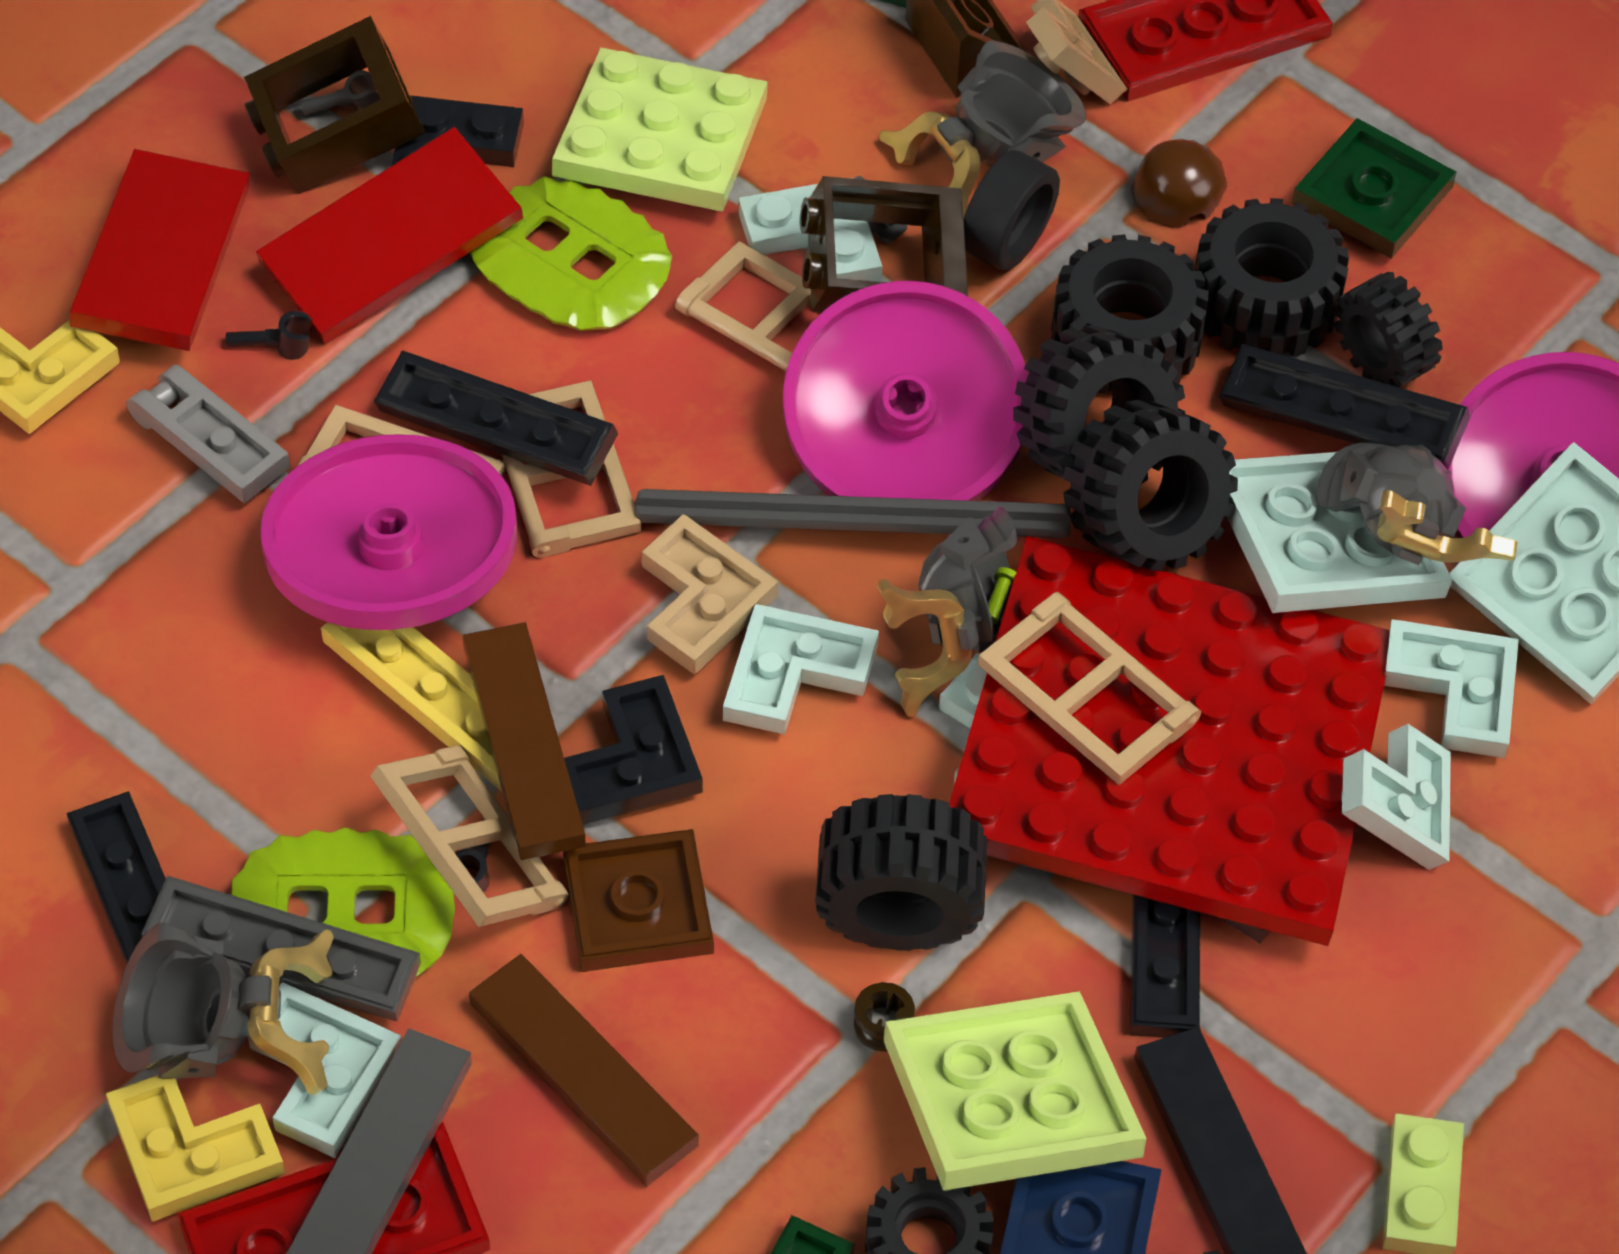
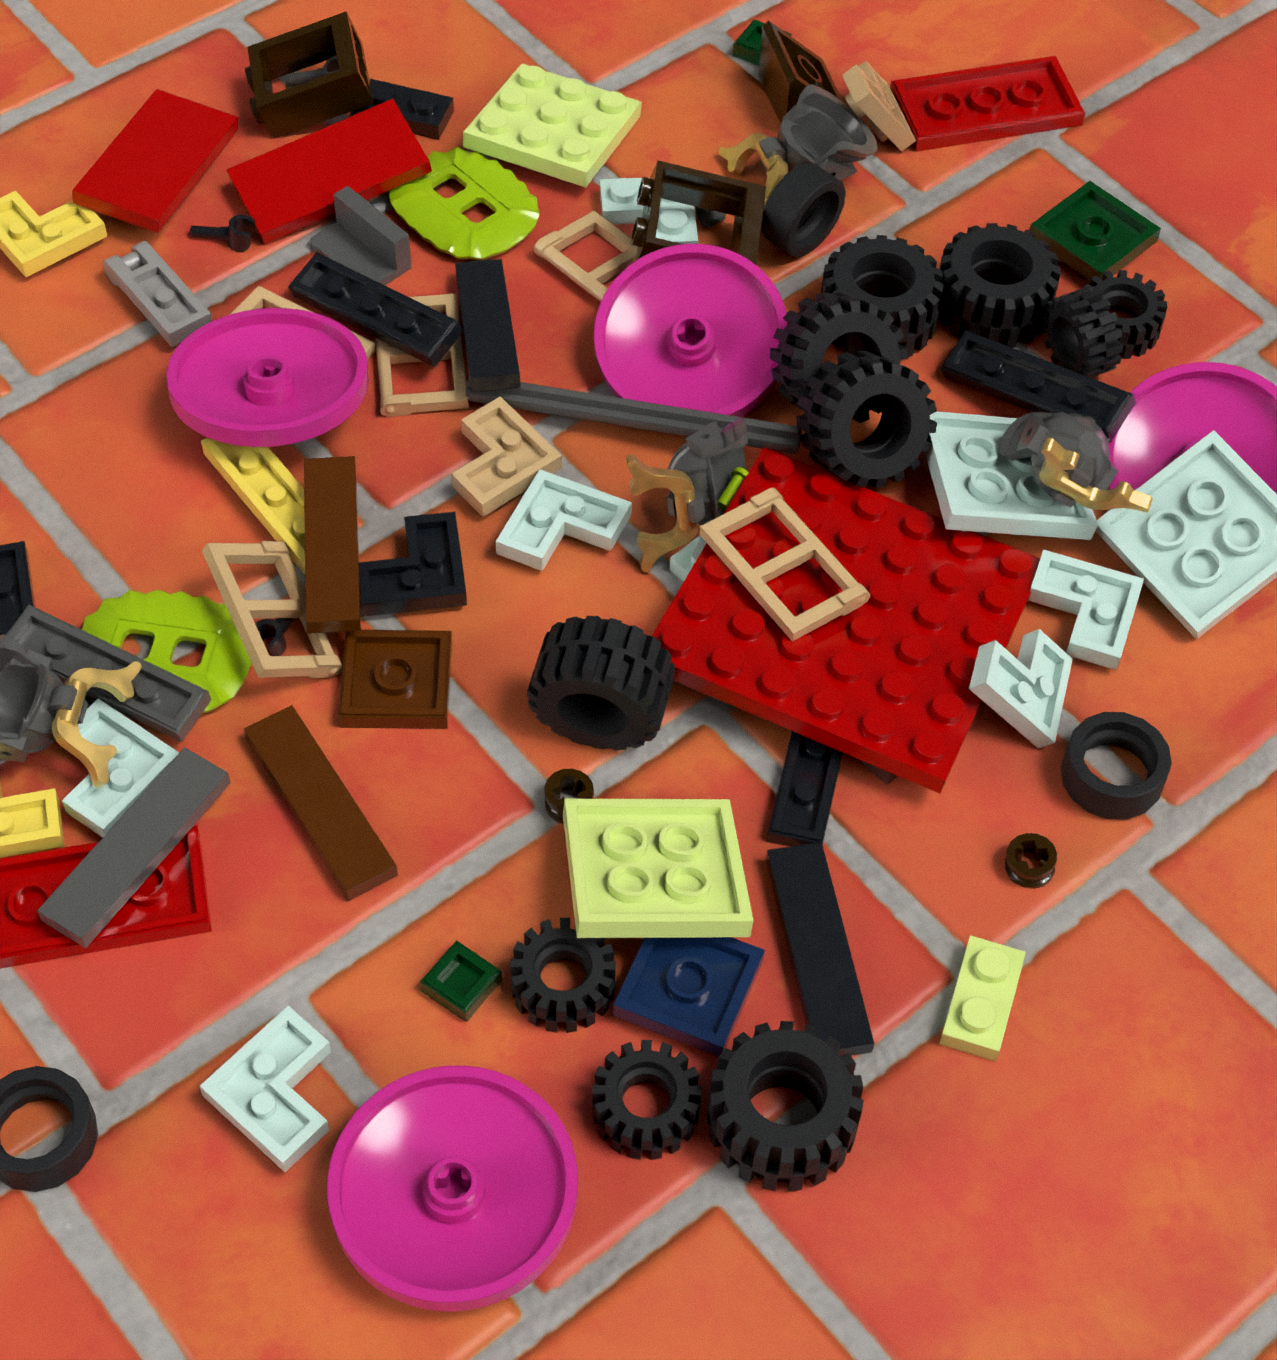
camera: 10 degrees right, 0 degrees up
reddish brown hair [1131,139,1228,228] -> none
none -> dark grey panel [310,186,412,285]
none -> black tile [455,259,521,392]
none -> dark brown bush [1005,833,1057,889]
none -> black tyre [1061,712,1172,819]
none -> black tyre [1084,270,1168,359]

